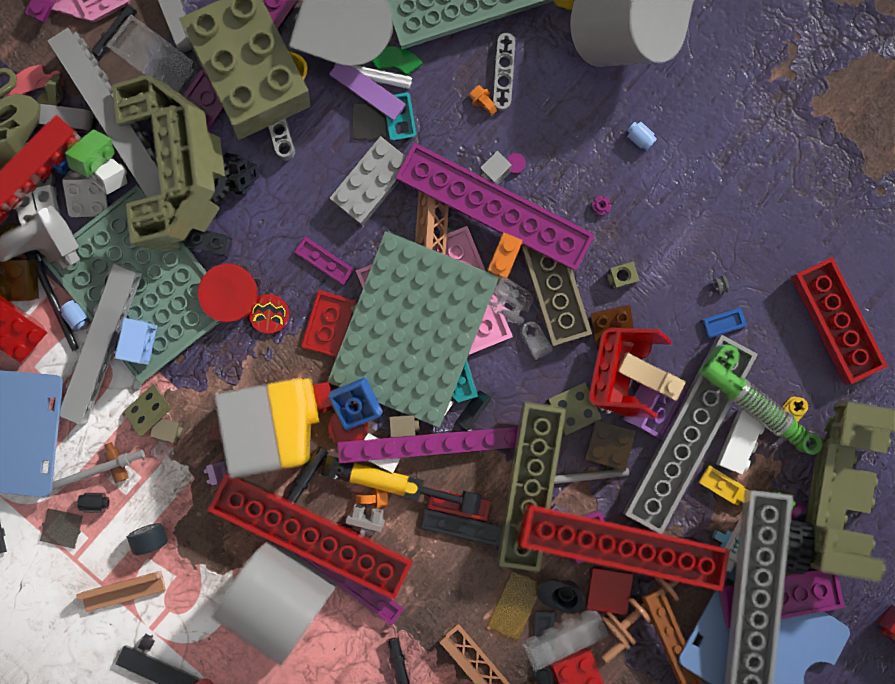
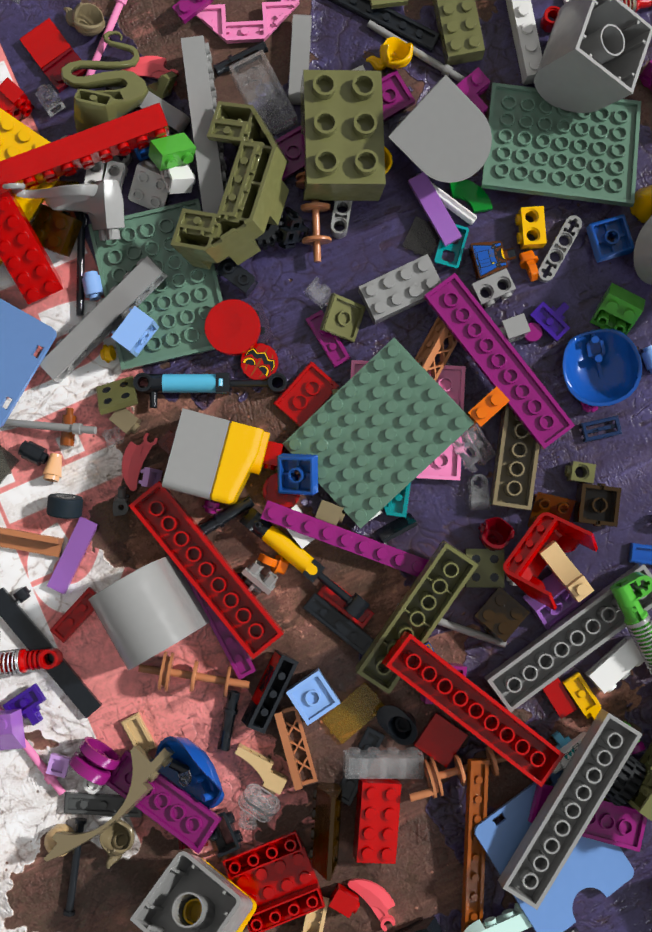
camera: 20 degrees right, 0 degrees up
none -> light nougat cone [42,453,62,482]
none -> medium lavender tile [47,516,99,594]
none -> red tile [50,587,97,643]
none -> yellow plate [100,344,116,363]
none -> dark grey piece [113,486,130,516]
none -> coral piece [122,433,158,491]
none -> piece [133,373,288,408]
none -> nougat piece [138,651,250,697]
none -> magenta plate [202,499,221,514]
none -> black brick [241,649,299,734]
none -> light blue container [286,668,340,726]
none -> nougat piece [296,171,332,263]
none -> clear brick [305,277,331,309]
none -> olive tile [320,293,366,343]
none -> torso [468,241,516,281]
none -> light grey brick [469,268,516,308]
none -> dark red cap [478,517,515,551]
none -> yellow brick [515,206,547,250]
none -> dark purple hinge [529,301,570,342]
none -> red tile [542,678,577,719]
none -> blue piece [563,328,642,406]
none -> dark brown brick [573,483,621,527]
none -> dark blue tile [579,415,622,442]
none -> blue brick [586,214,635,263]
none -> bright green slope [590,283,646,335]

